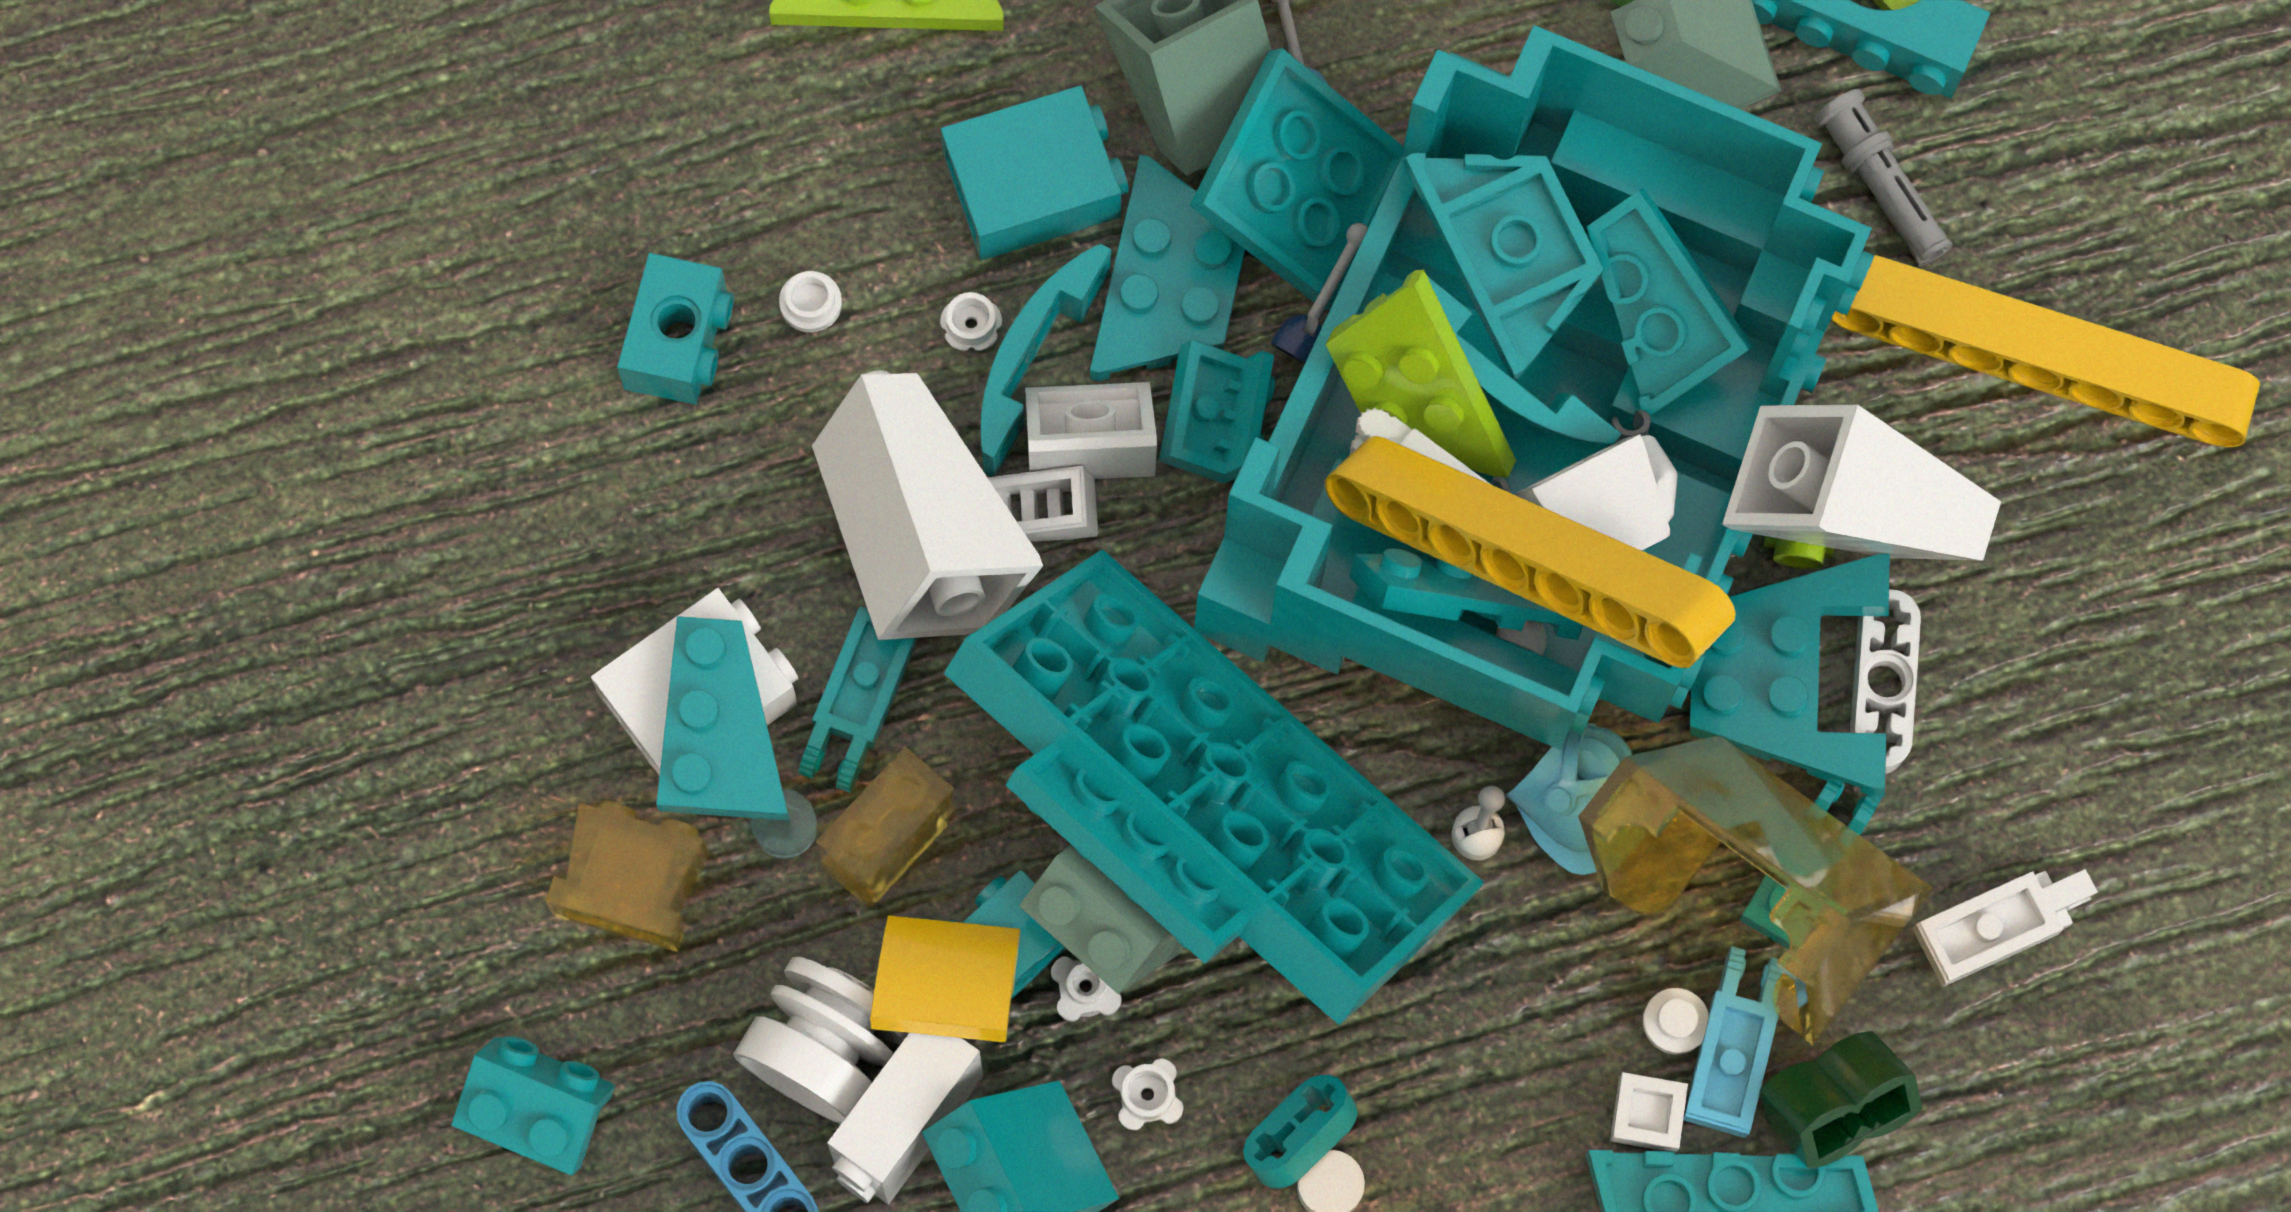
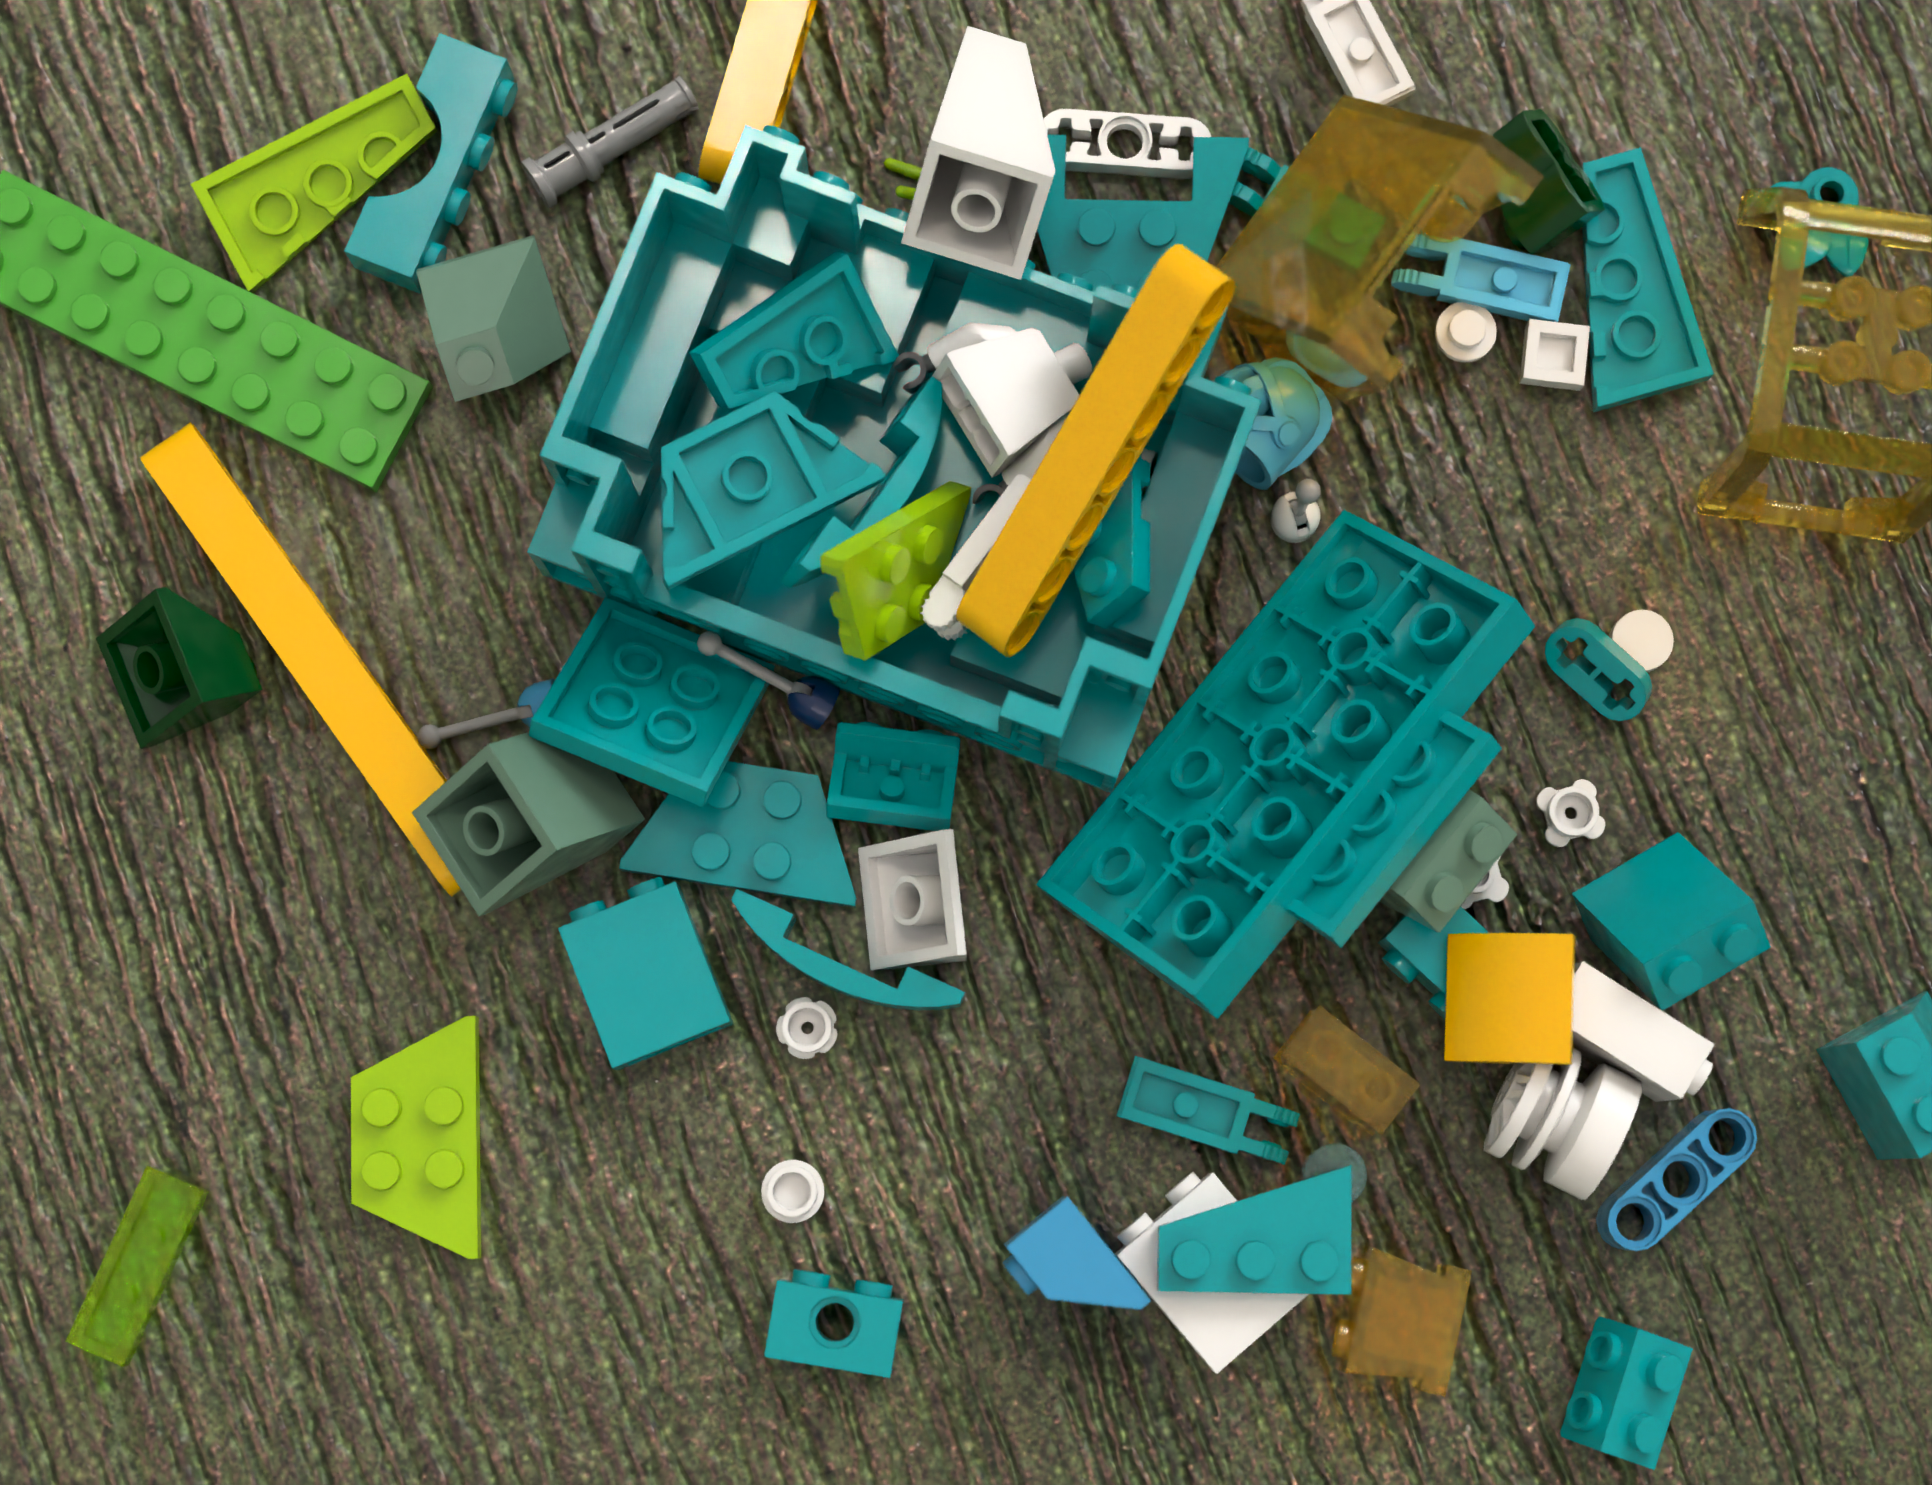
camera: 90 degrees left, 10 degrees up
white slope [812,370,1043,640] -> none
white slope [988,465,1098,542] -> none
none -> dark azure slope [1002,1196,1151,1309]

